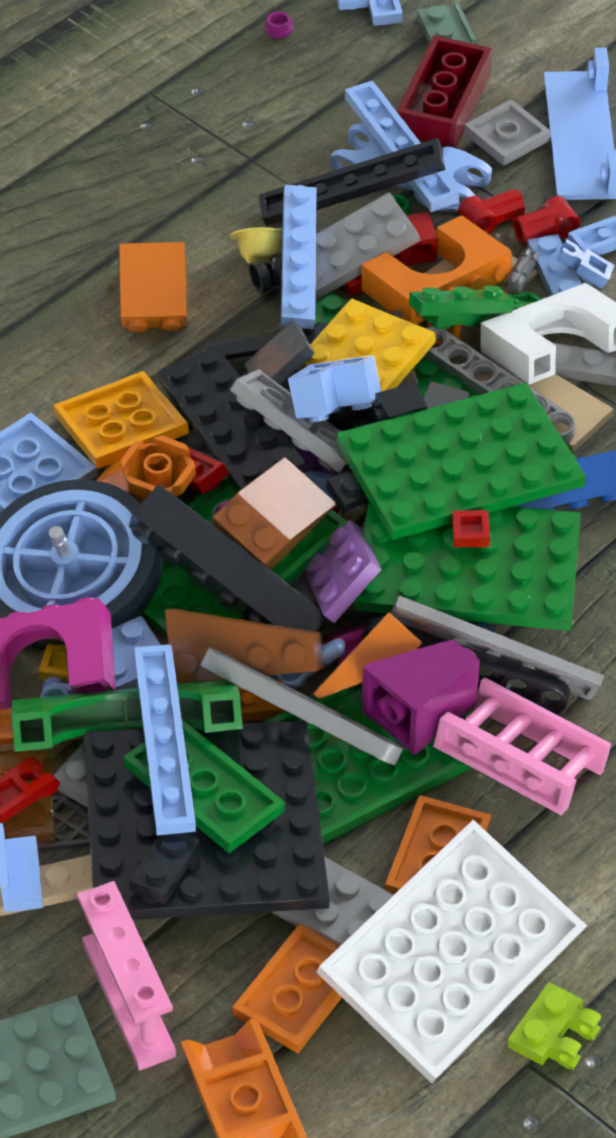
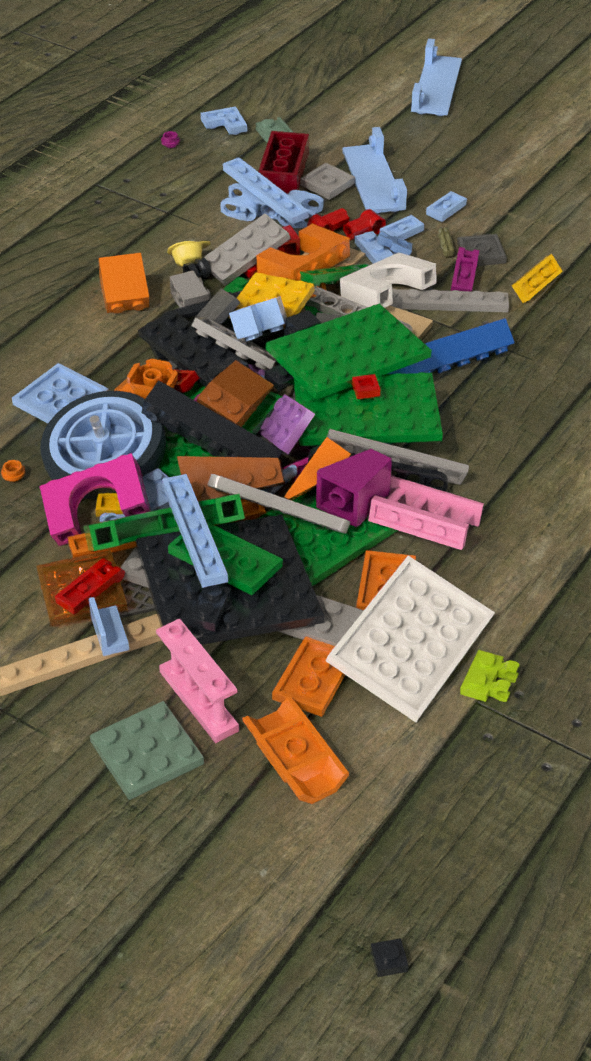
camera: 10 degrees left, 5 degrees down
light orange plate [53,371,189,469] -> none
black plate [259,138,446,226] -> none
light blue plate [280,184,317,329] -> none
green plate [409,285,514,316] -> none
dark grey axle [505,248,539,293] -> none
none -> light grey brick [169,271,211,308]

